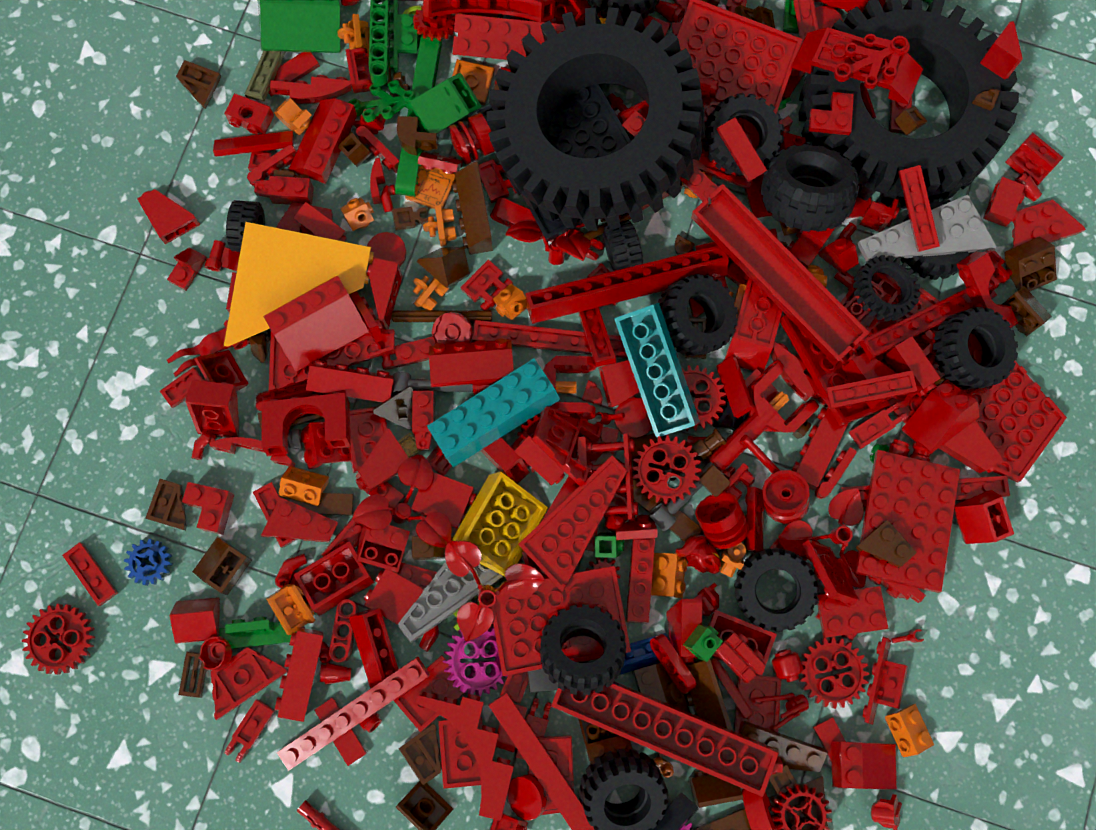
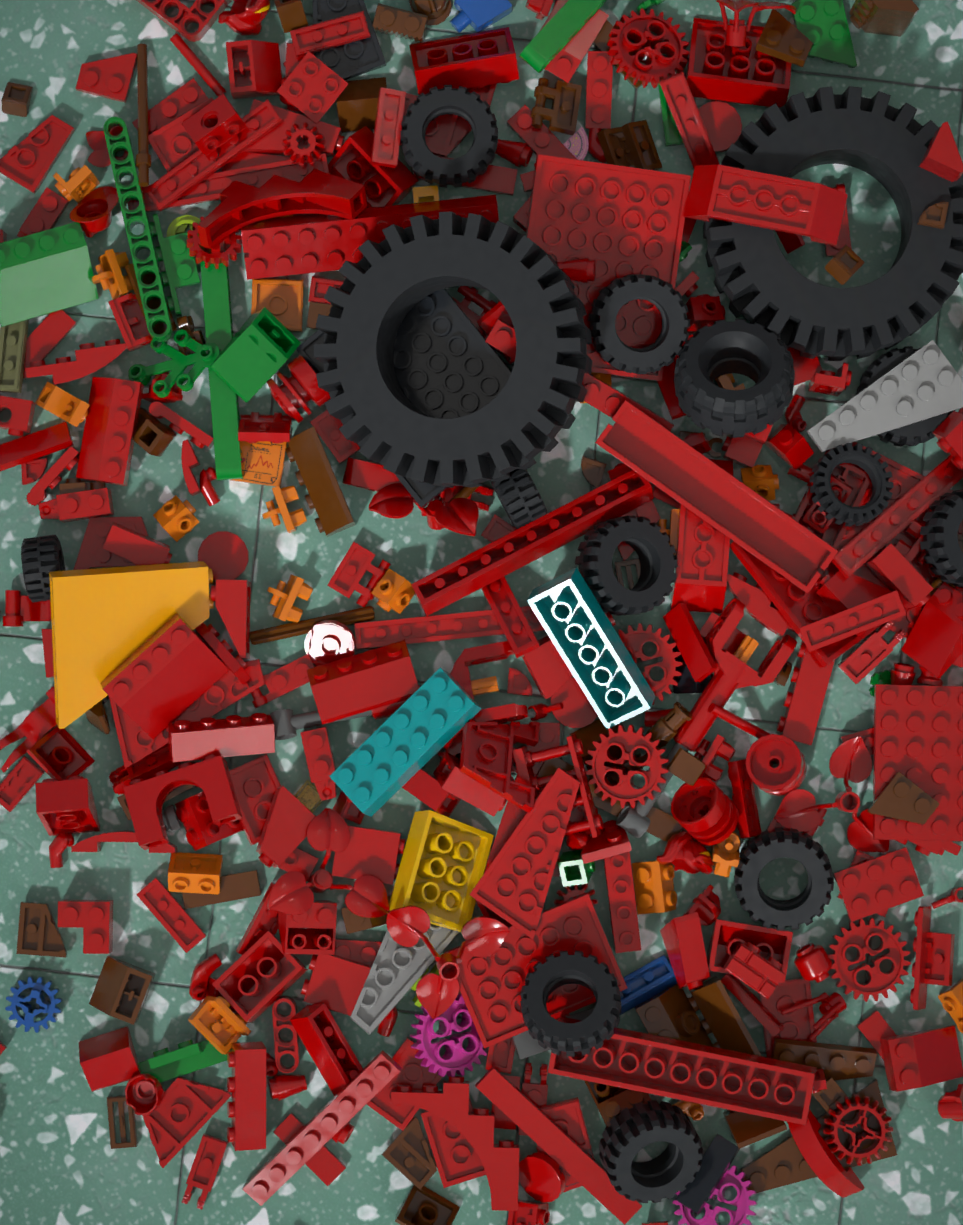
camera: 15 degrees left, 10 degrees up
red wing [261,497,338,543] -> none
piece [373,386,413,431] -> none
reddish brown plate [392,207,428,231] -> none
reddish brown brick [397,116,438,156] -> none
reddish brown slope [417,246,470,288] -> none
red beam [650,634,696,693] -> none
green brick [683,625,723,662] -> none
red tile [716,118,767,182] -> none
red plate [802,539,859,605] -> none
red plate [809,92,854,135] -> none
red hinge [814,447,857,499] -> none
red plant [834,34,910,89] -> none
red plate [898,165,940,252] -> none

